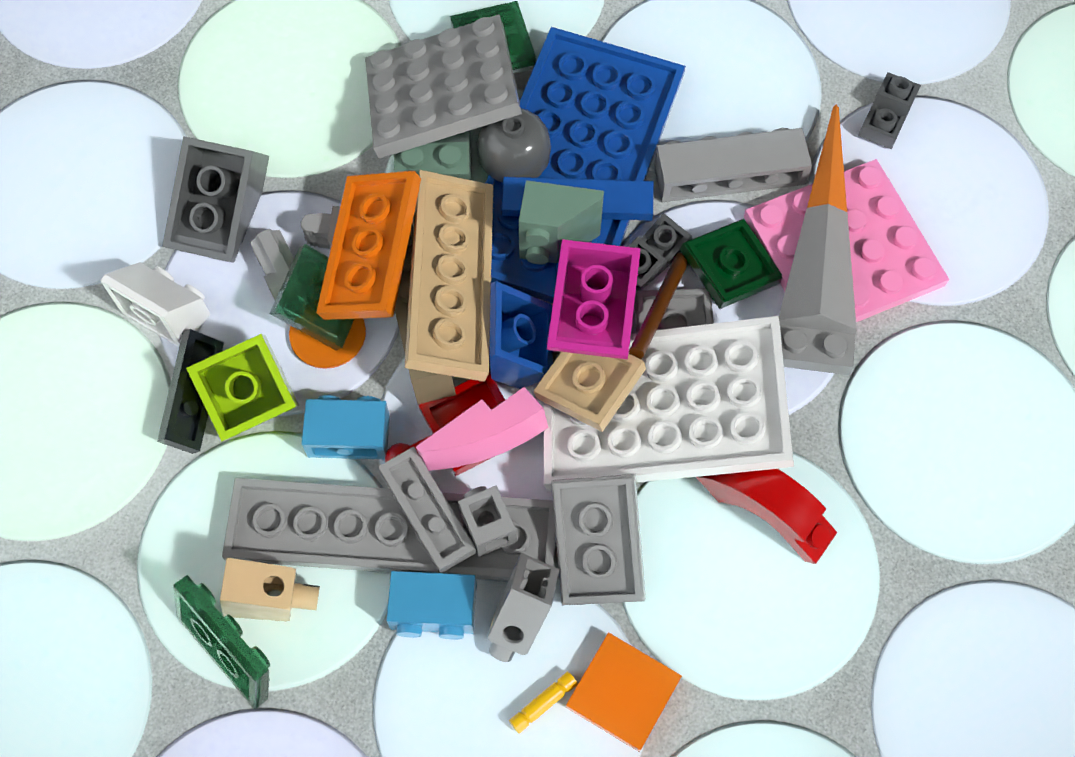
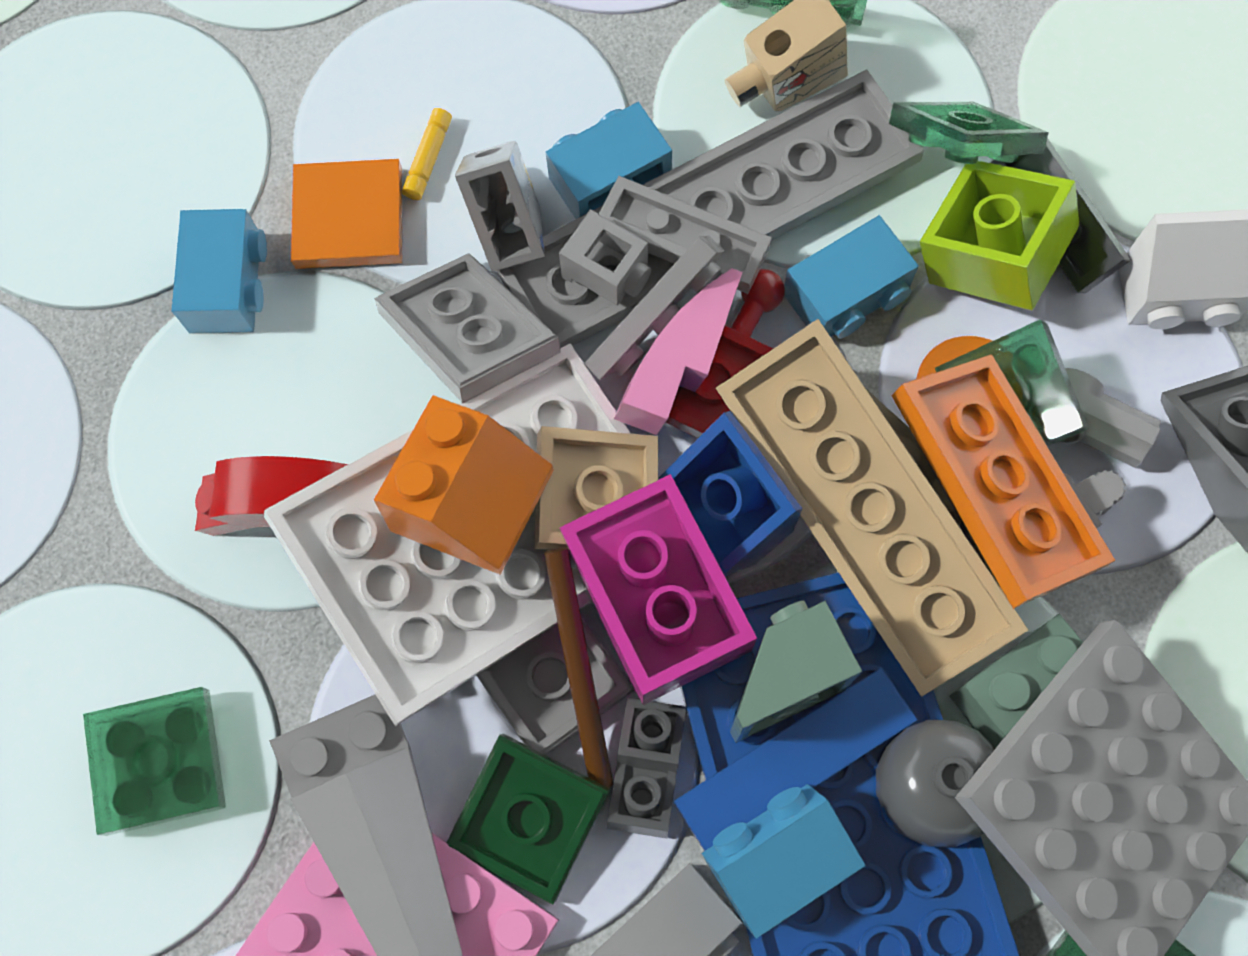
camera: 150 degrees right, 5 degrees up
none -> clear green plate [83,687,226,836]
none -> dark azure brick [171,209,267,334]
none -> orange slope [374,395,554,575]
none -> light grey plate [584,236,725,380]
none -> dark azure brick [701,784,866,939]
none -> clear green plate [889,101,1049,164]

